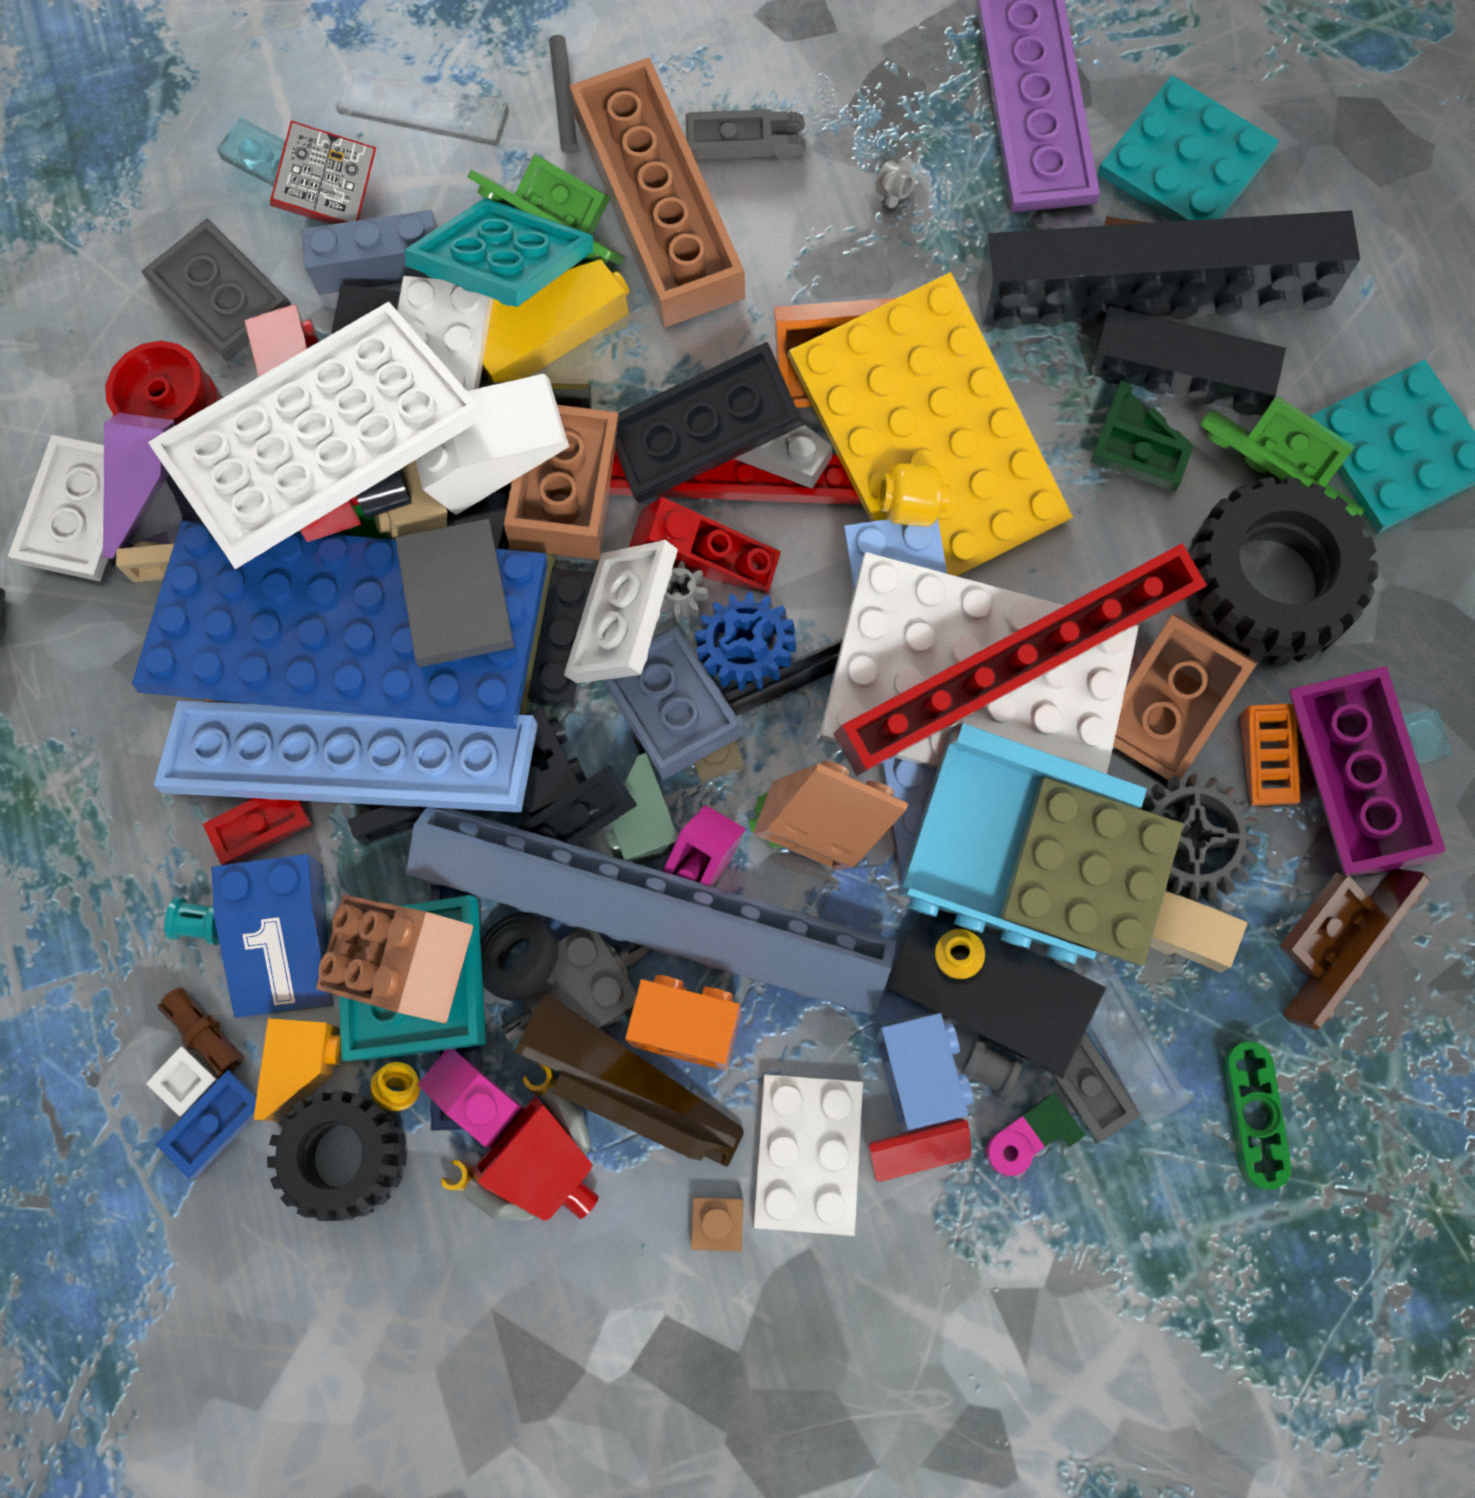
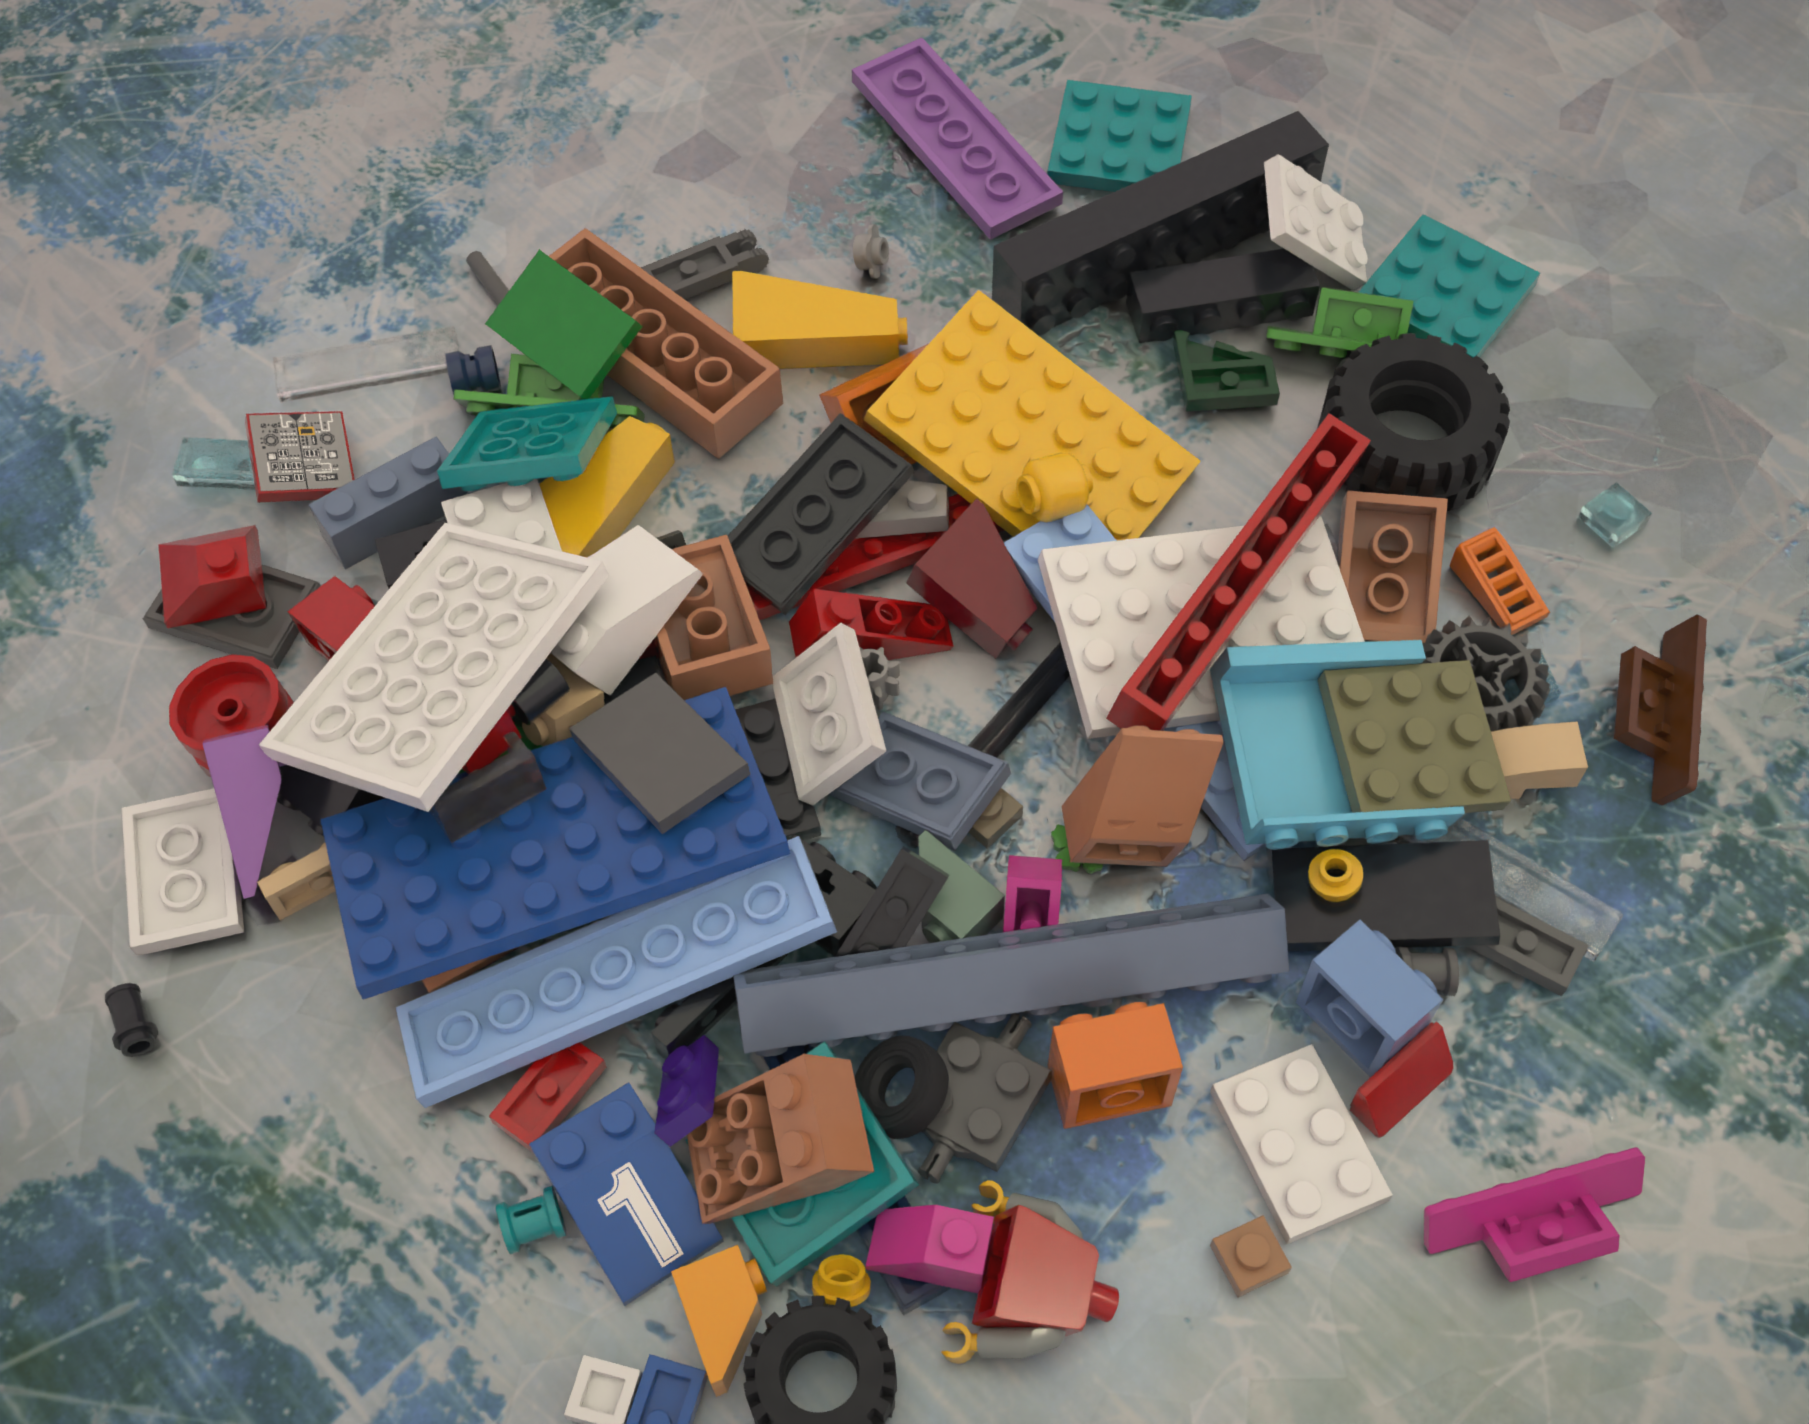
camera: 30 degrees left, 15 degrees down
reddish brown pin [157,987,245,1078] -> none
dark brown wedge [514,995,744,1167] -> none
blue gear [695,592,797,691] -> none
leg [985,1093,1085,1176] -> none
green beam [1222,1041,1292,1190] -> none
magenta slope [1288,666,1446,876] -> none
none -> red slope [158,525,266,628]
none -> clear smoke hinge [429,731,547,843]
none -> dark blue wheel [445,345,501,395]
none -> green tile [485,249,643,400]
none -> dark purple plate [654,1035,719,1147]
none -> yellow slope [732,271,908,369]
none -> dark red slope [906,499,1037,659]
none -> white plate [1264,154,1368,290]
none -> dark pink bracket [1424,1147,1645,1283]

